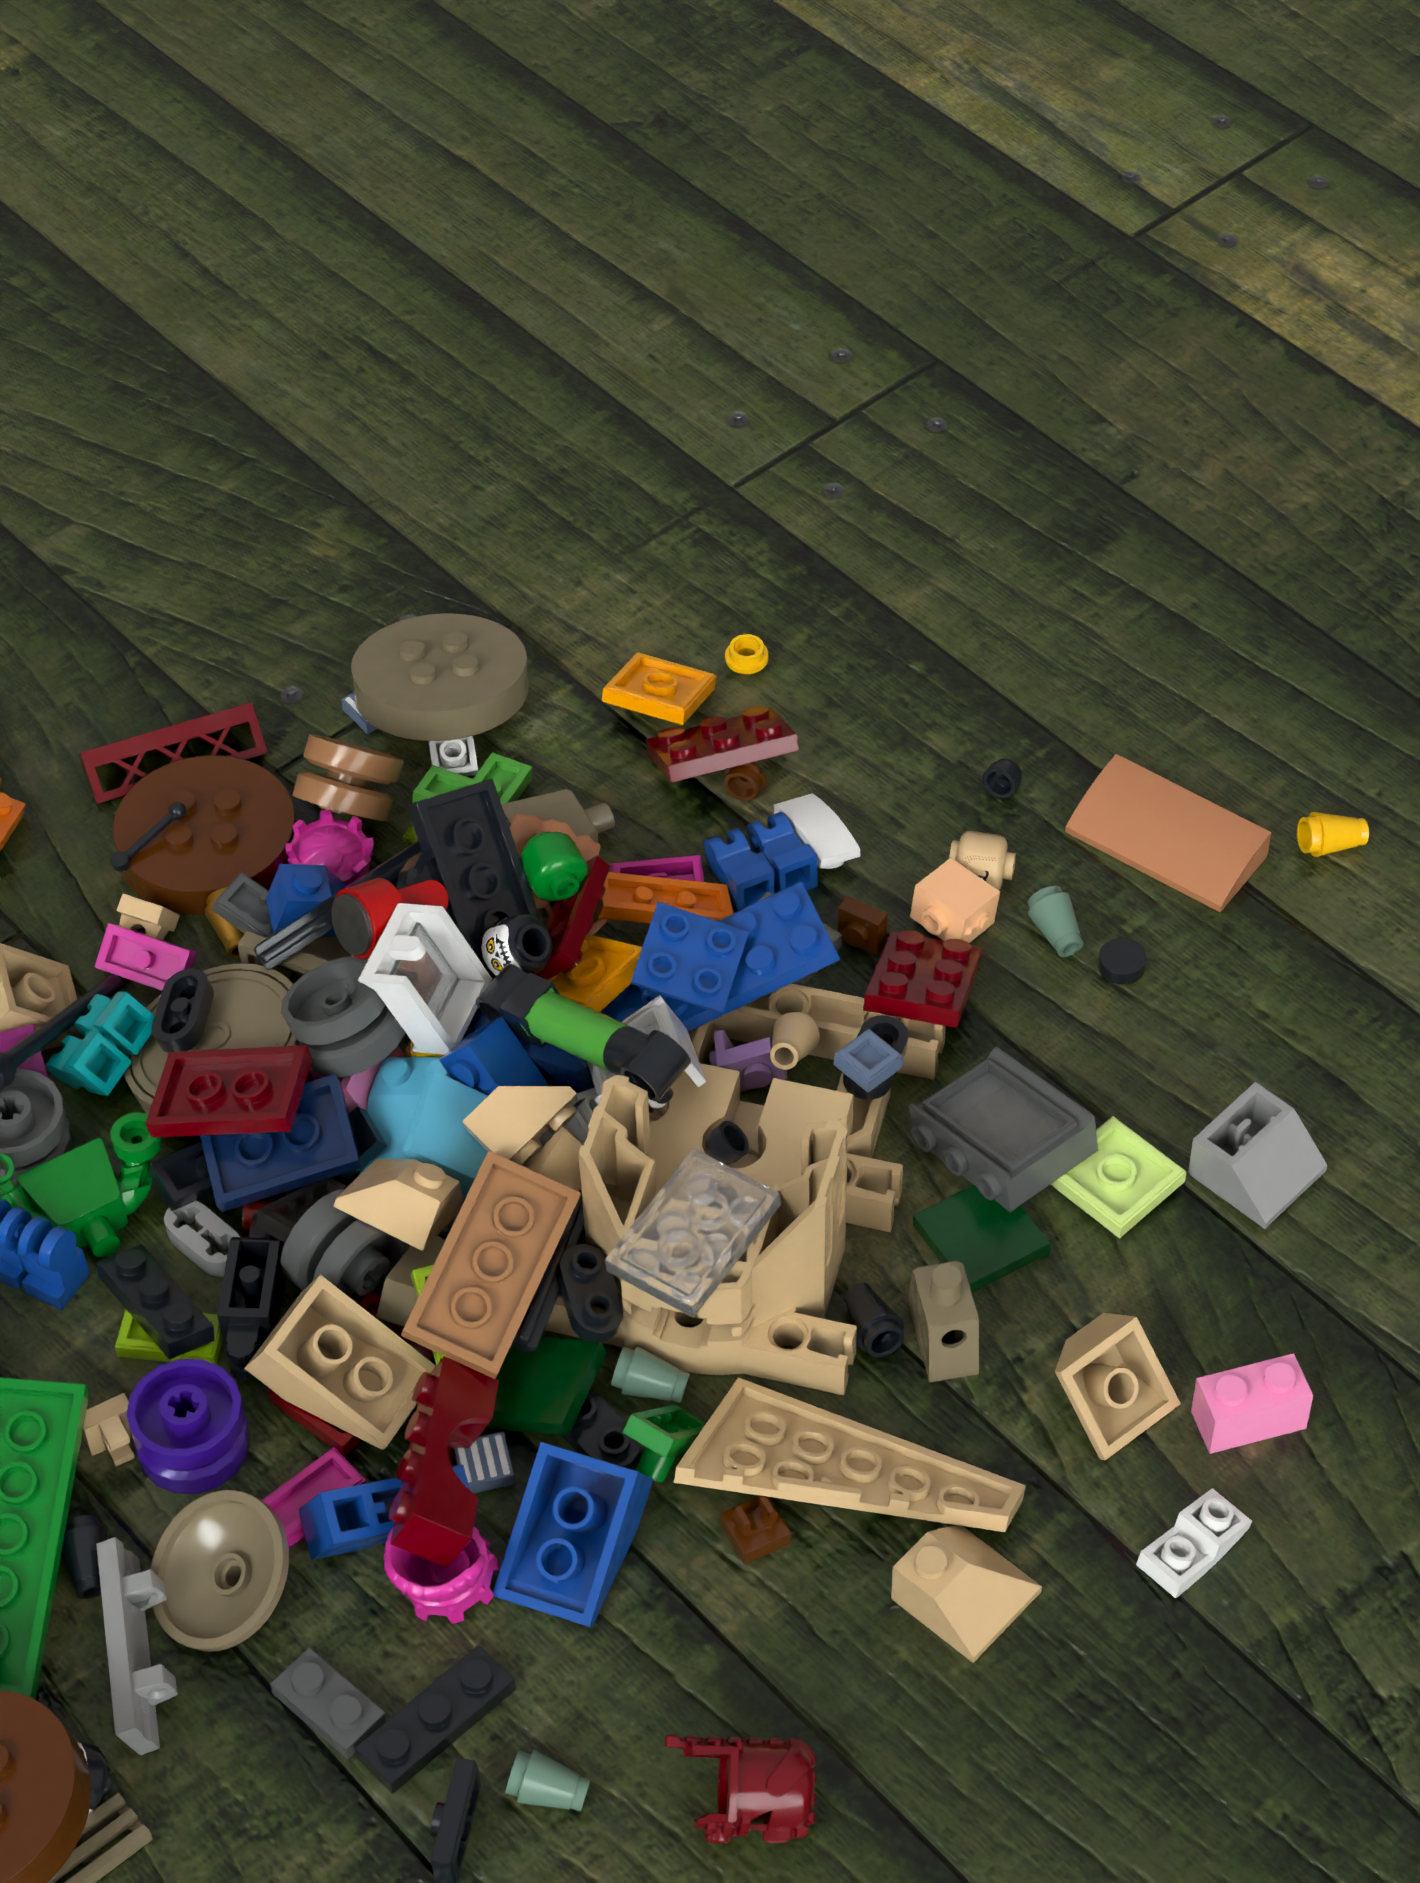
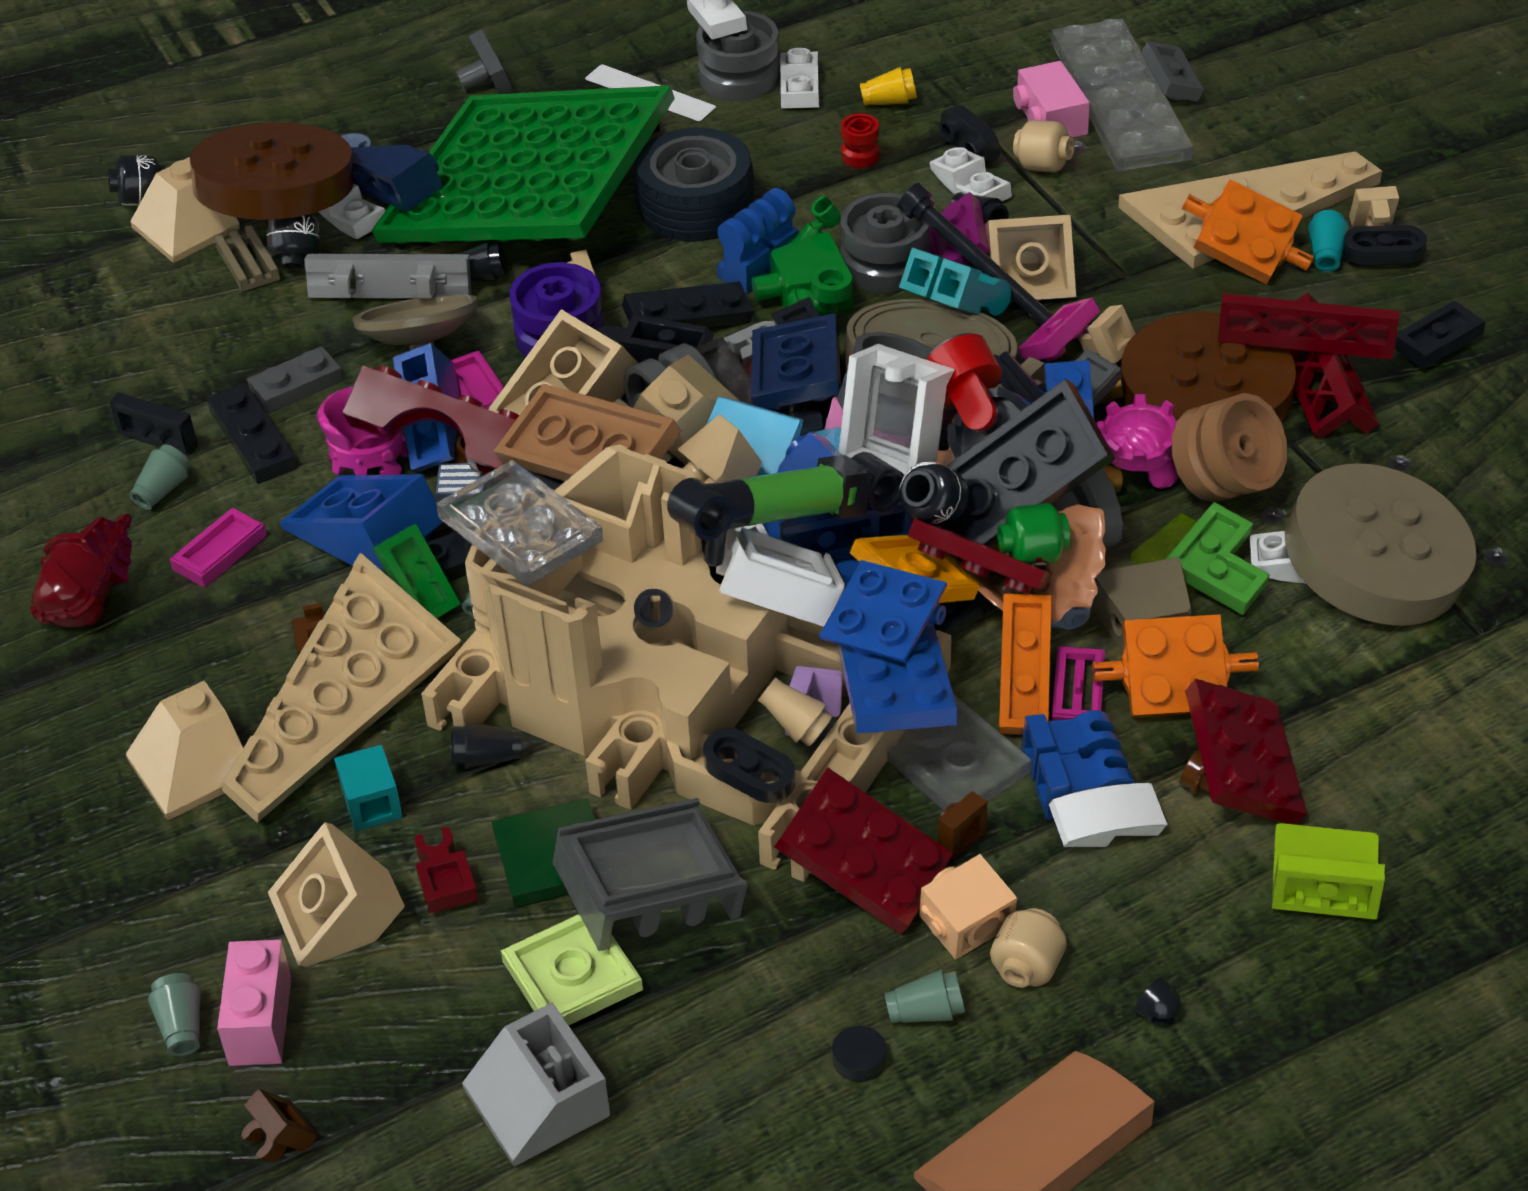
camera: 105 degrees right, 5 degrees down
black hinge [110,802,186,872] -> none
dark red plate [145,1045,312,1138] -> none
black plate [152,968,214,1053] -> none
light orange tile [602,652,717,725] -> none
yellow plate [725,634,768,674] -> none
sand blue tile [833,1029,904,1093] -> none
dark tan torso [907,1261,979,1383] -> none
white slope [1136,1488,1252,1598] -> none
none -> sand green cone [148,973,201,1056]
none -> dark pink tile [170,507,267,588]
none -> reddish brown tile [241,1089,318,1163]
none -> teal brick [334,744,403,832]
none -> dark red plate [415,827,478,914]
none -> orange plate [1092,614,1259,718]
none -> dark red fence [1217,293,1400,360]
none -> lime bracket [1272,823,1385,920]
none -> black plate [1394,300,1486,369]

